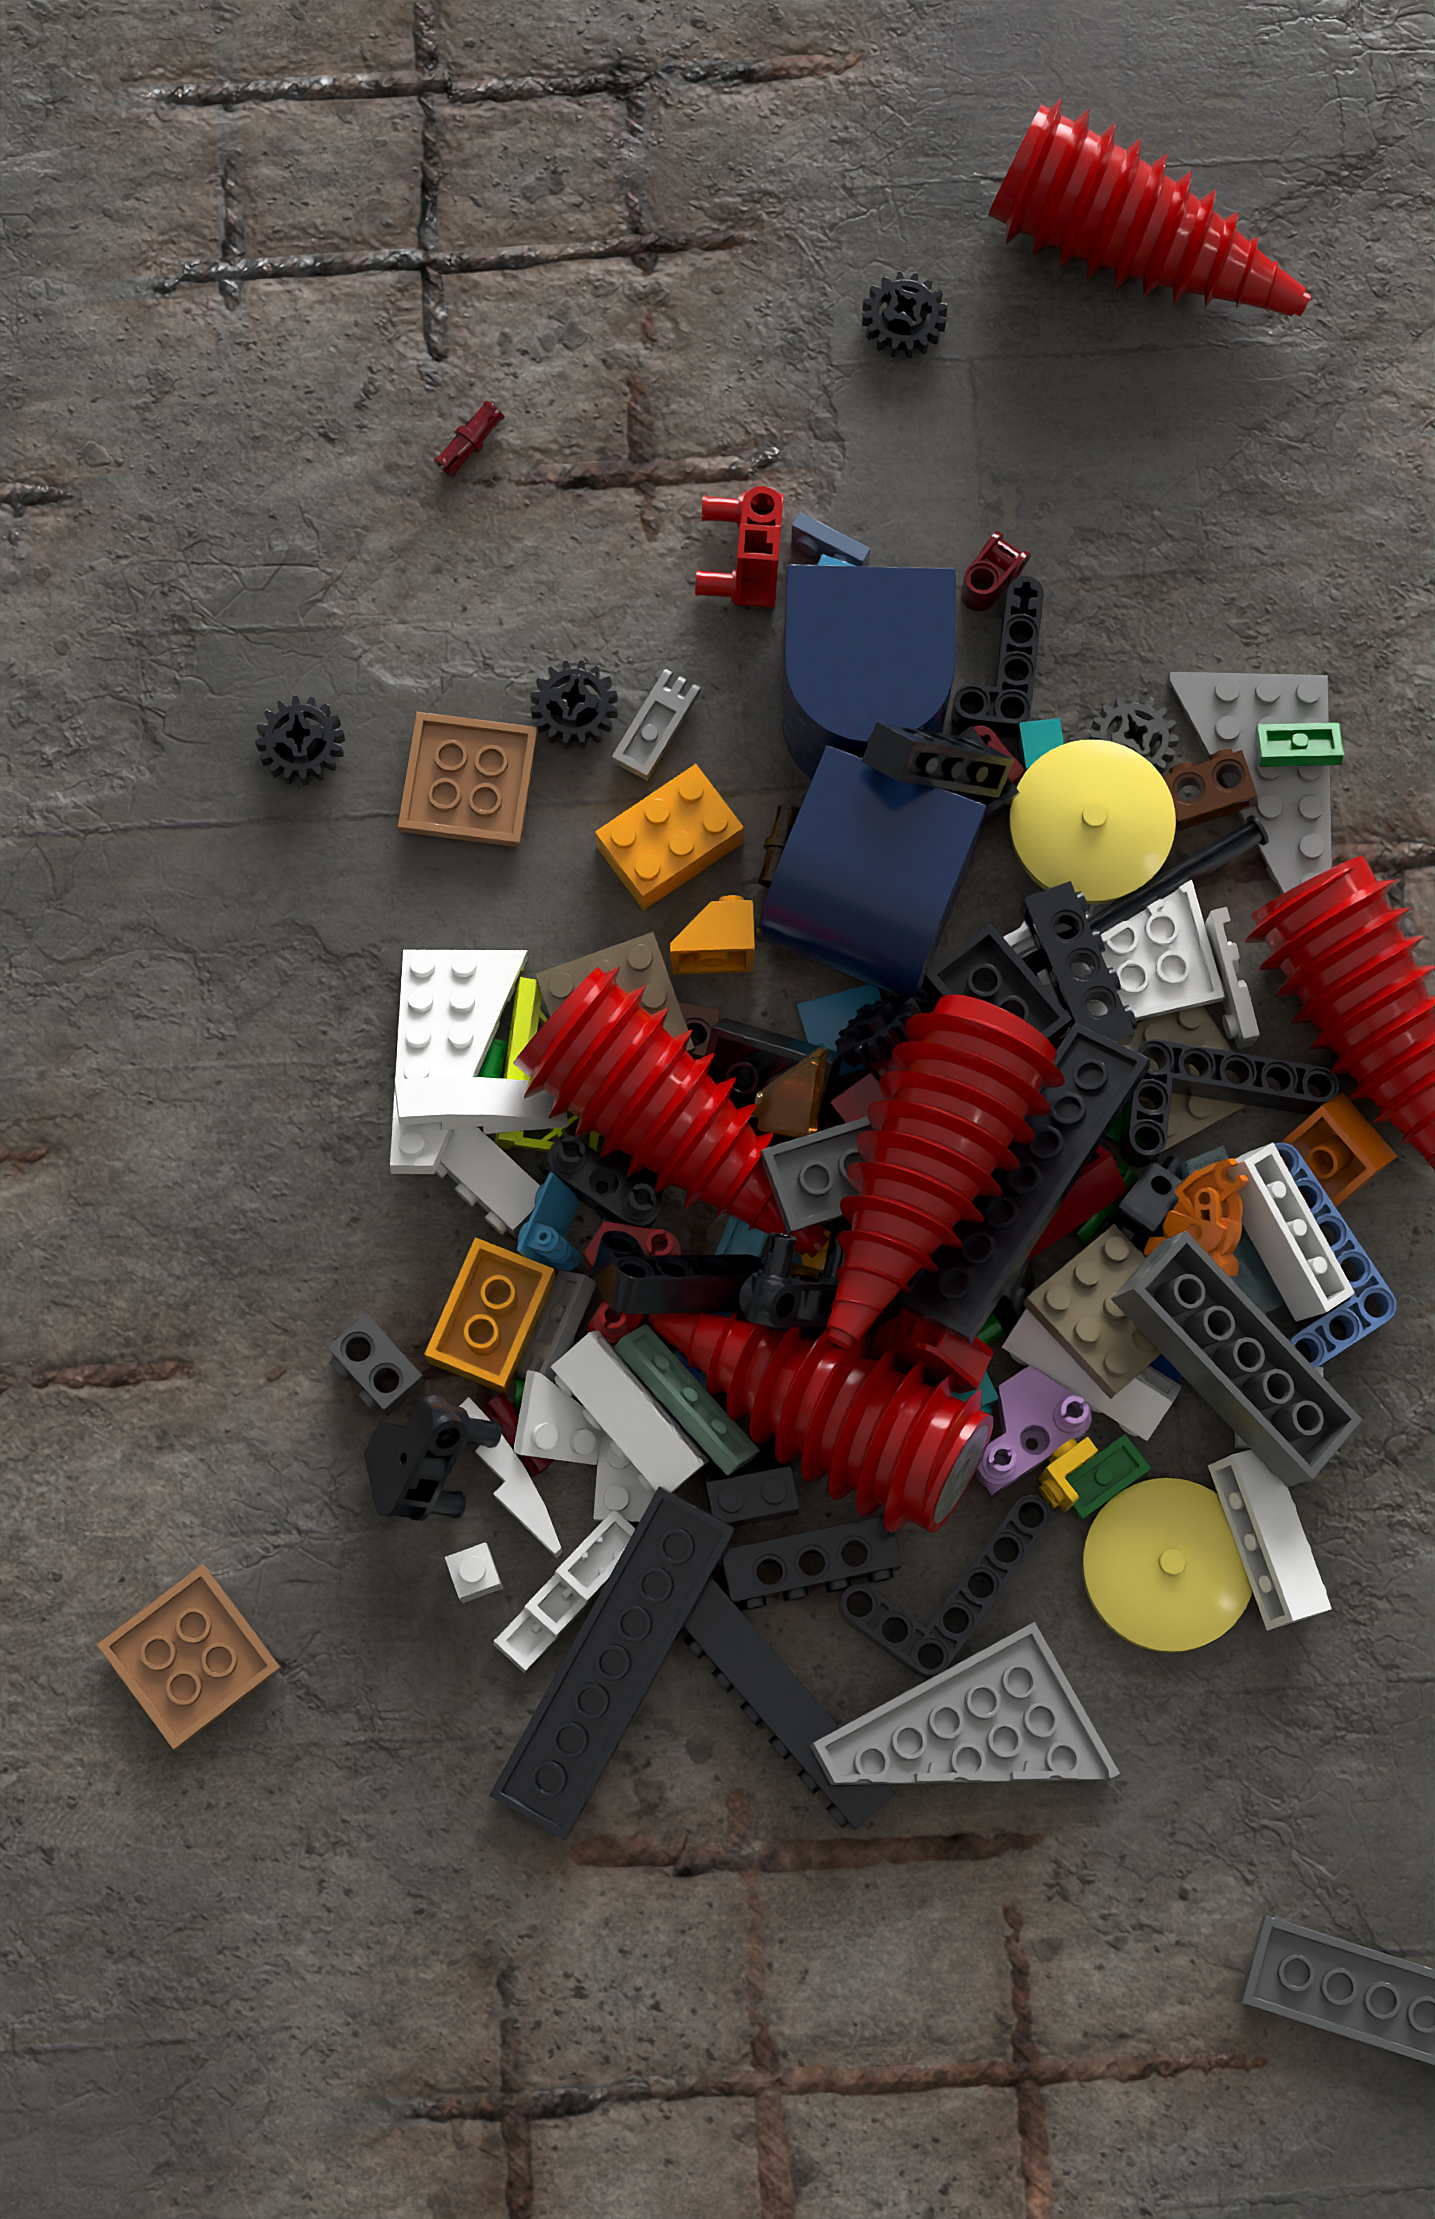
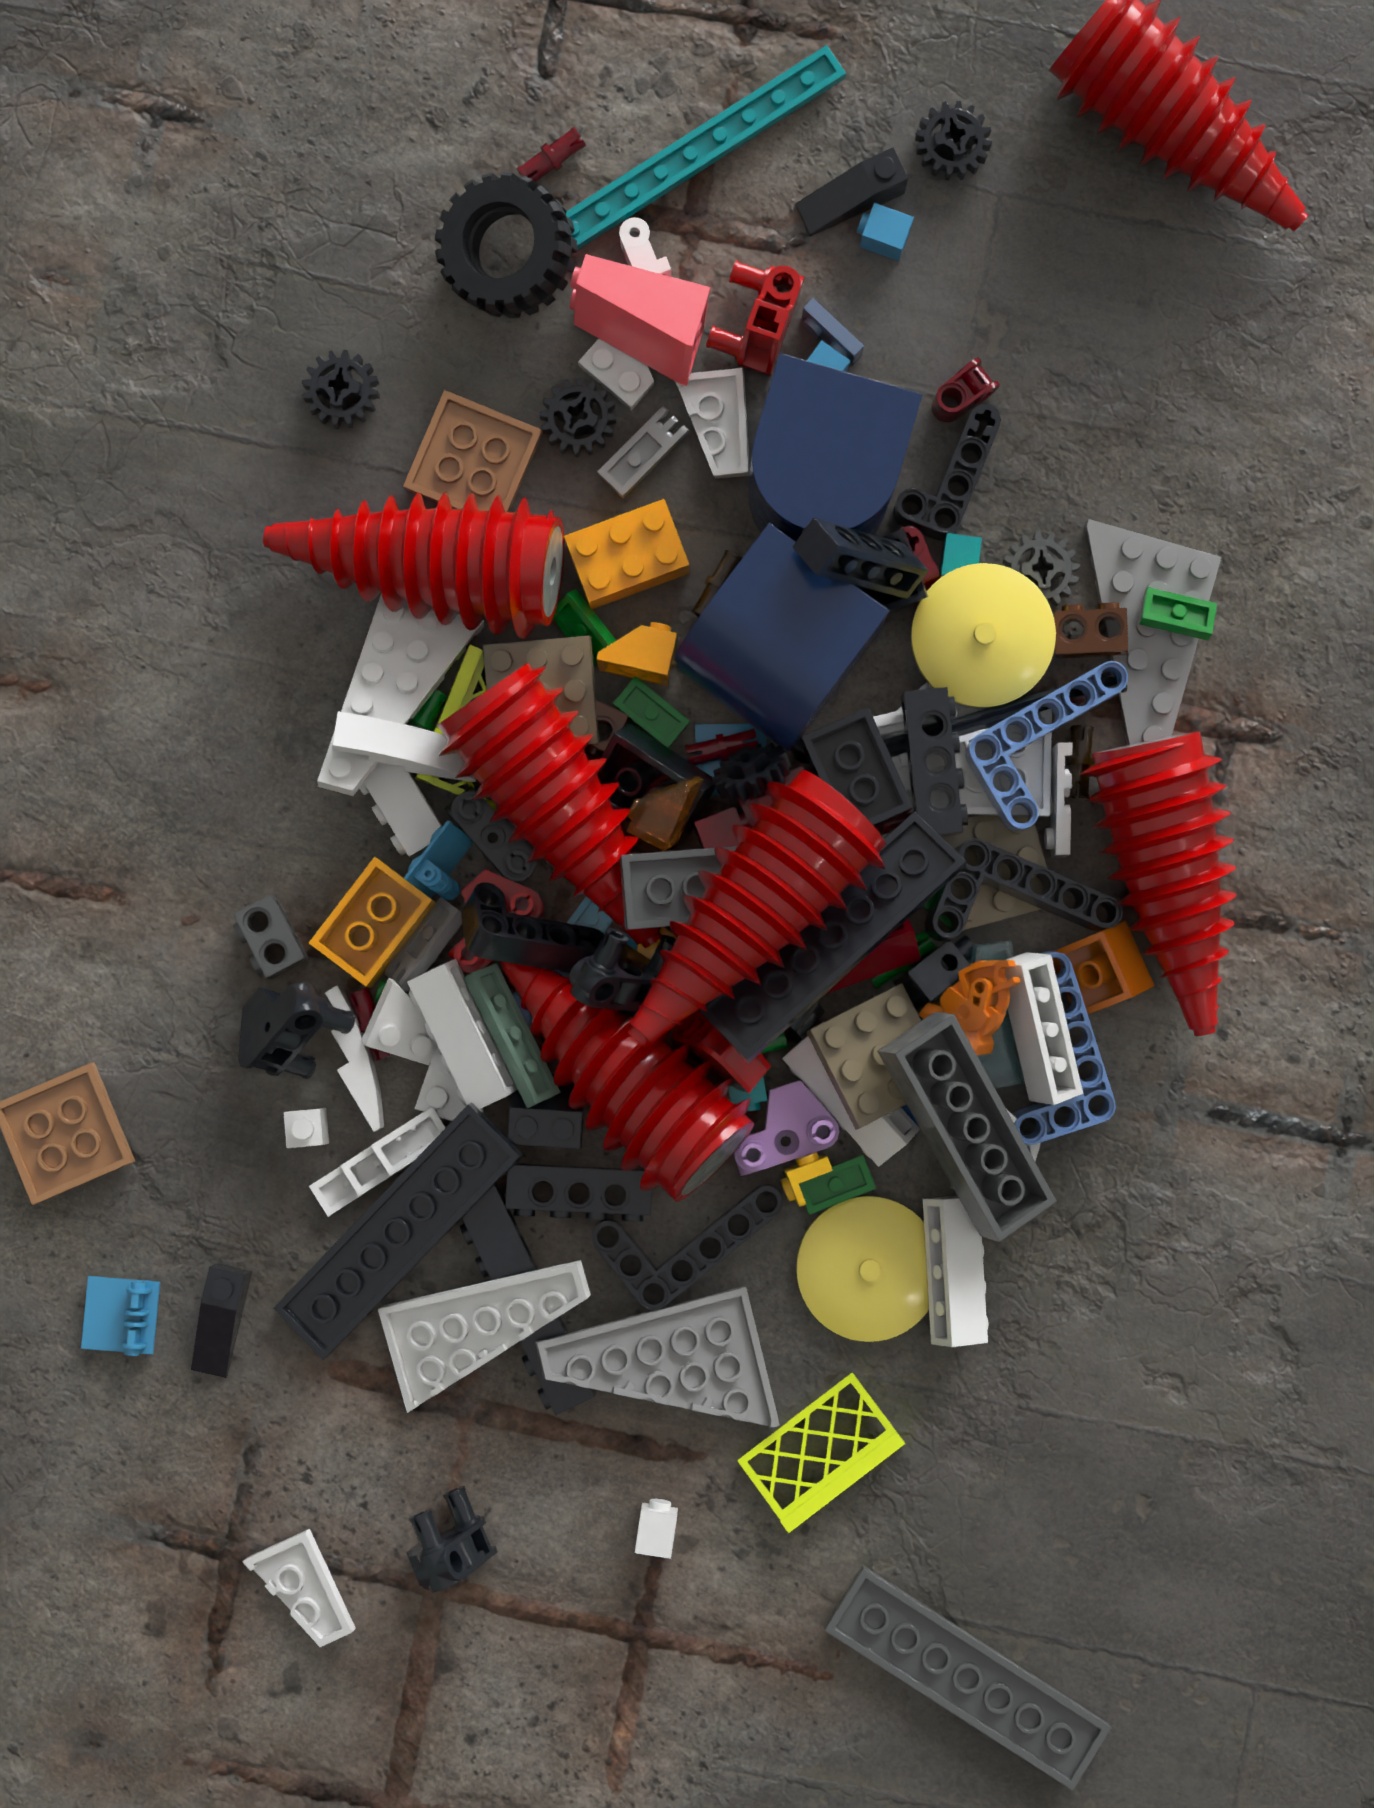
camera: 15 degrees right, 10 degrees up
none -> dark azure hinge [81,1276,160,1356]
none -> black slope [191,1263,253,1378]
none -> white wing [242,1529,356,1647]
none -> red cone [263,492,565,639]
none -> white wing [378,1260,591,1413]
none -> black piece [406,1486,498,1593]
none -> black tyre [435,172,577,318]
none -> teal plate [533,45,846,254]
none -> green plate [553,589,617,667]
none -> coral slope [569,254,710,386]
none -> white wing [578,339,654,410]
none -> green plate [613,676,690,748]
none -> white leg [619,217,672,277]
none -> white brick [635,1499,678,1559]
none -> white wing [675,368,750,479]
none -> dark red pin [685,728,758,765]
none -> neon yellow fence [737,1372,906,1533]
none -> black slope [795,147,908,237]
none -> dark azure brick [857,203,914,261]
none -> medium blue beam [965,661,1128,832]
none -> dark brown pin [1066,725,1094,799]

